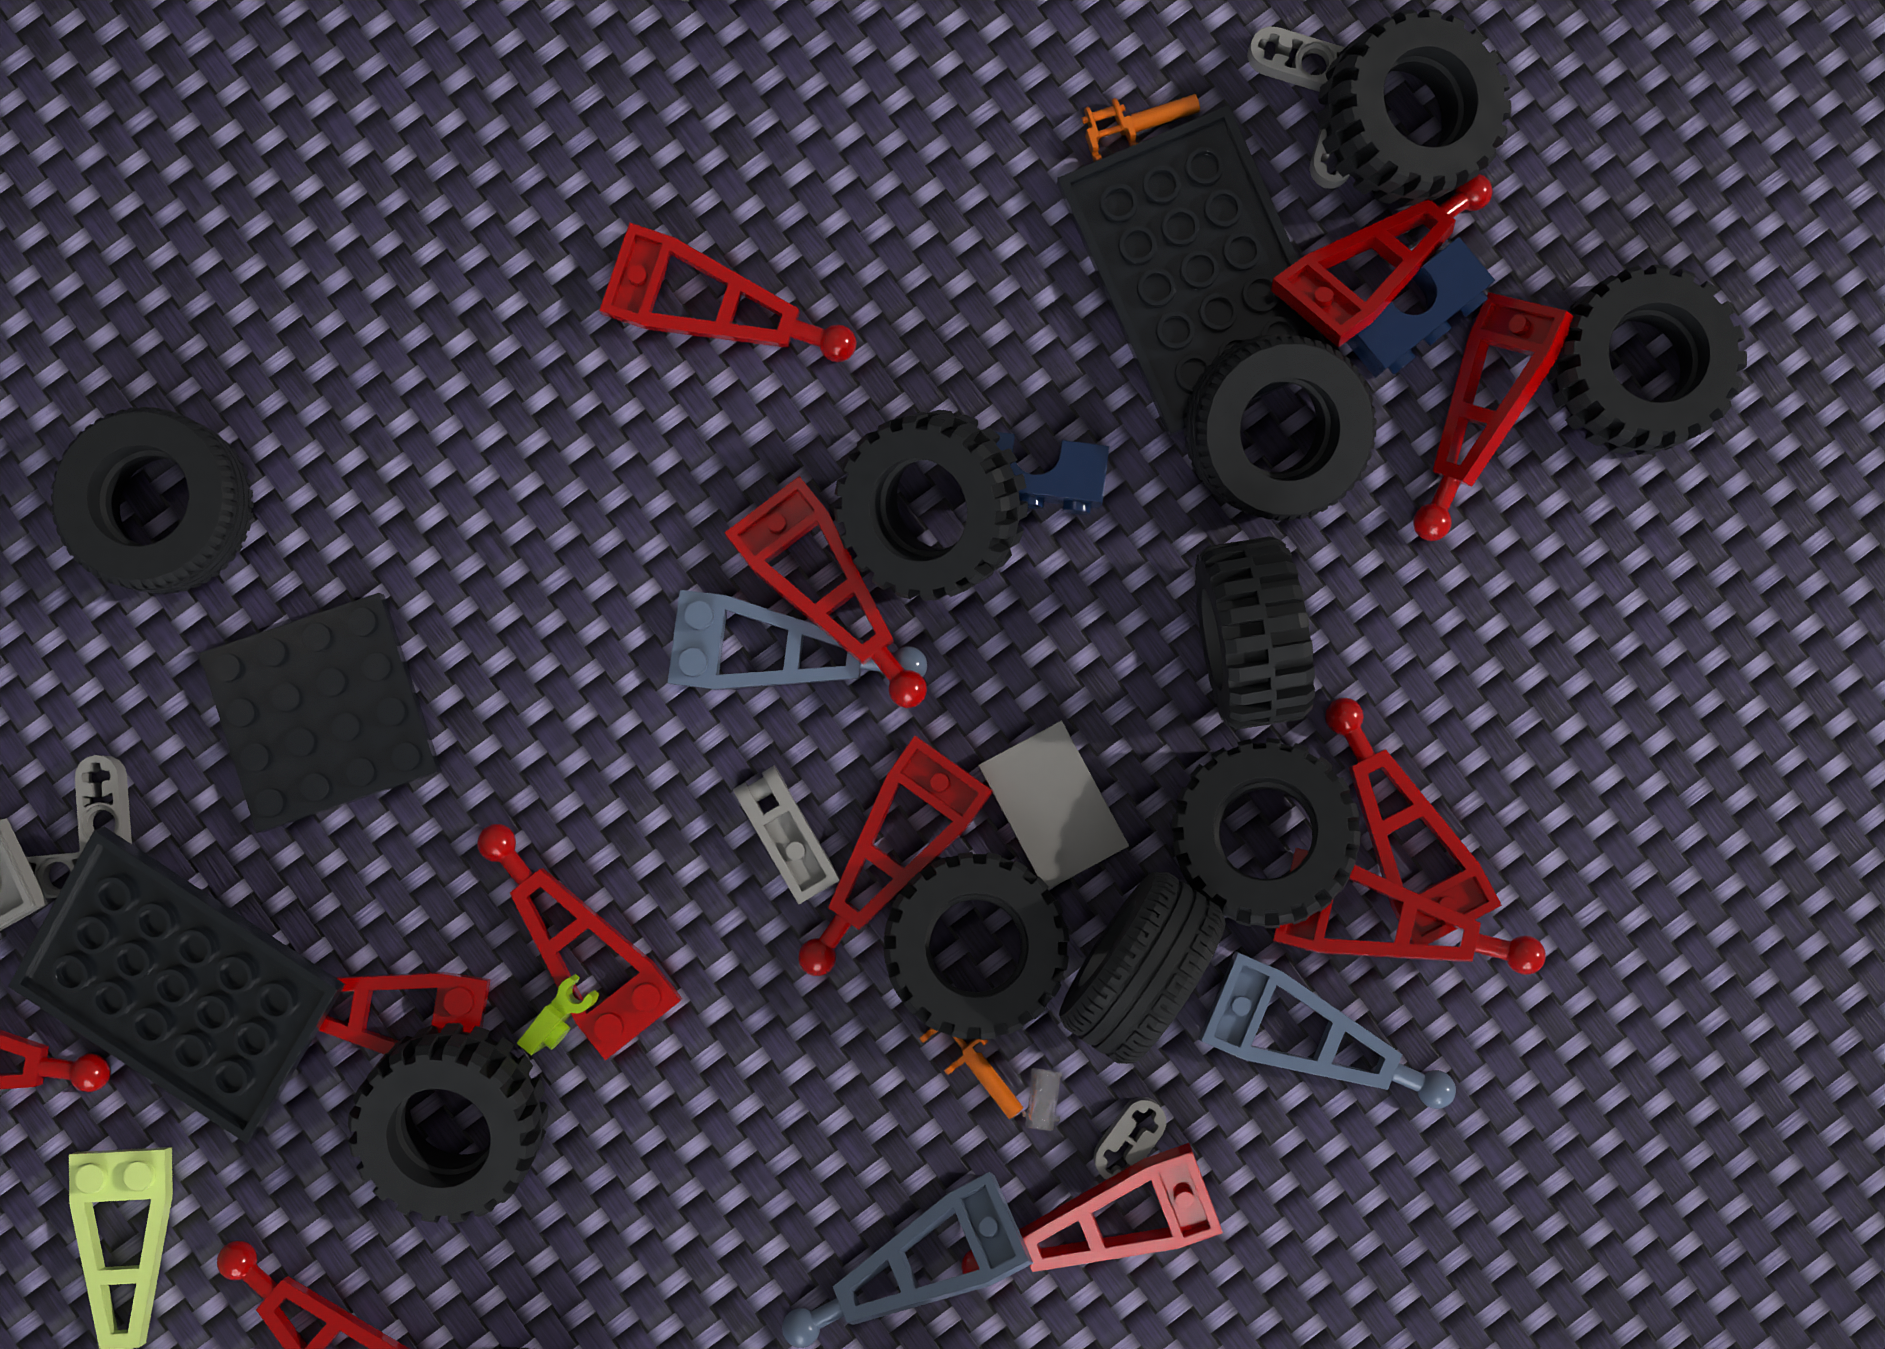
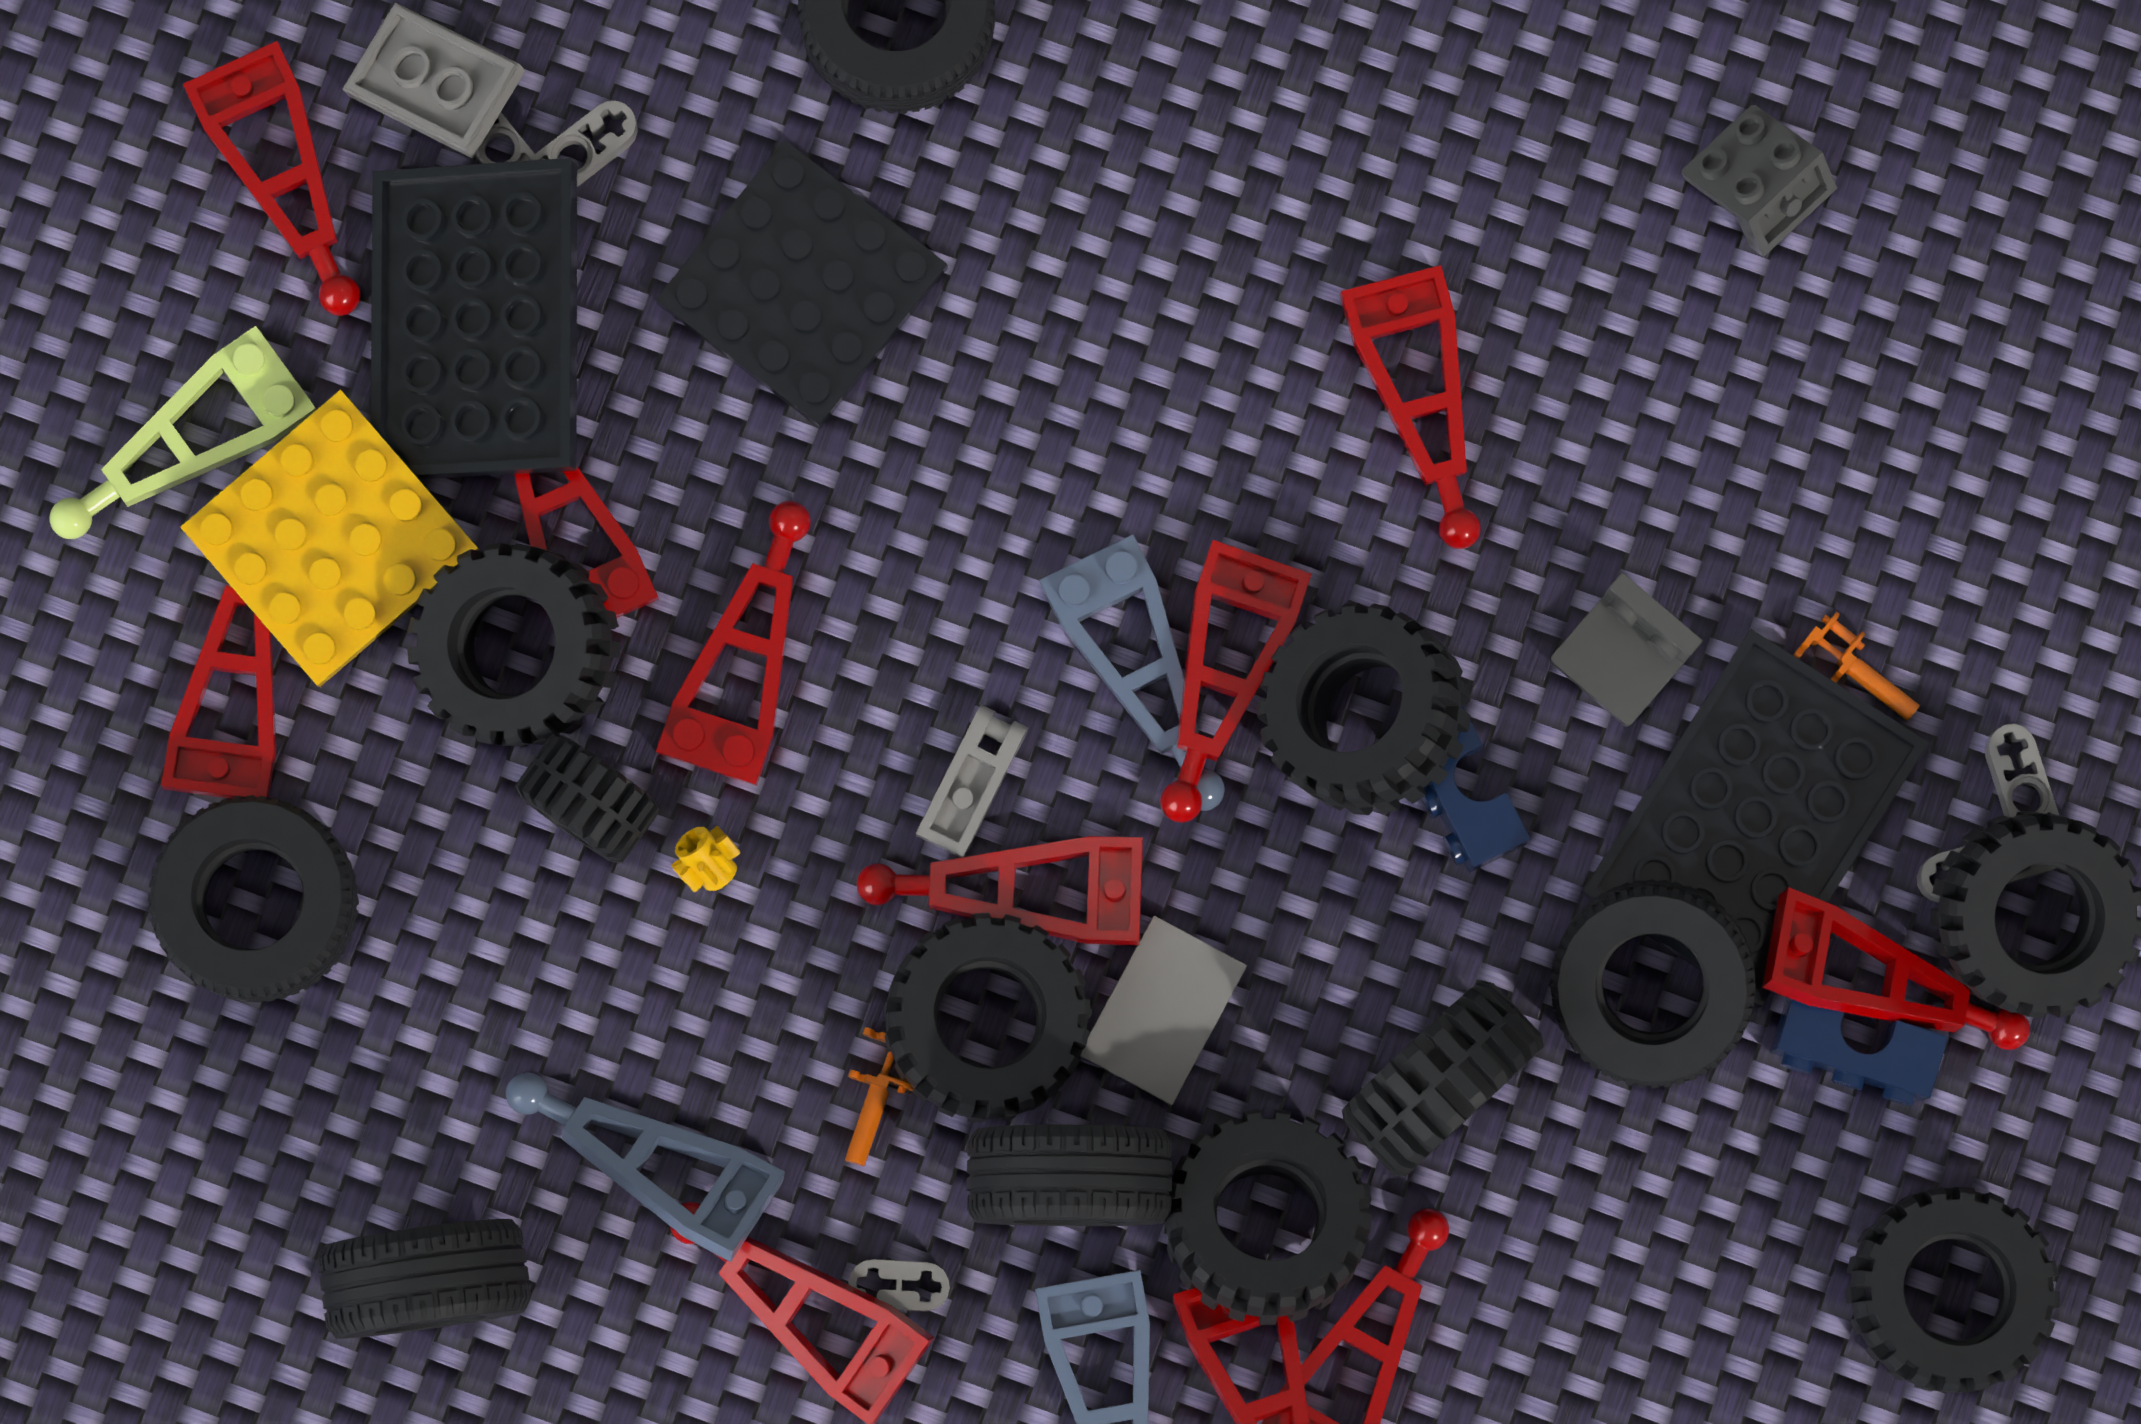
camera: 55 degrees right, 5 degrees down
lime plate [517,974,599,1056] -> none
clear pin [1022,1068,1062,1131] -> none
red plate [1413,292,1574,541] -> none
none -> yellow plate [180,390,480,687]
none -> black tyre [514,734,660,863]
none -> yellow gear [671,826,740,892]
none -> dark grey bracket [1550,572,1703,727]

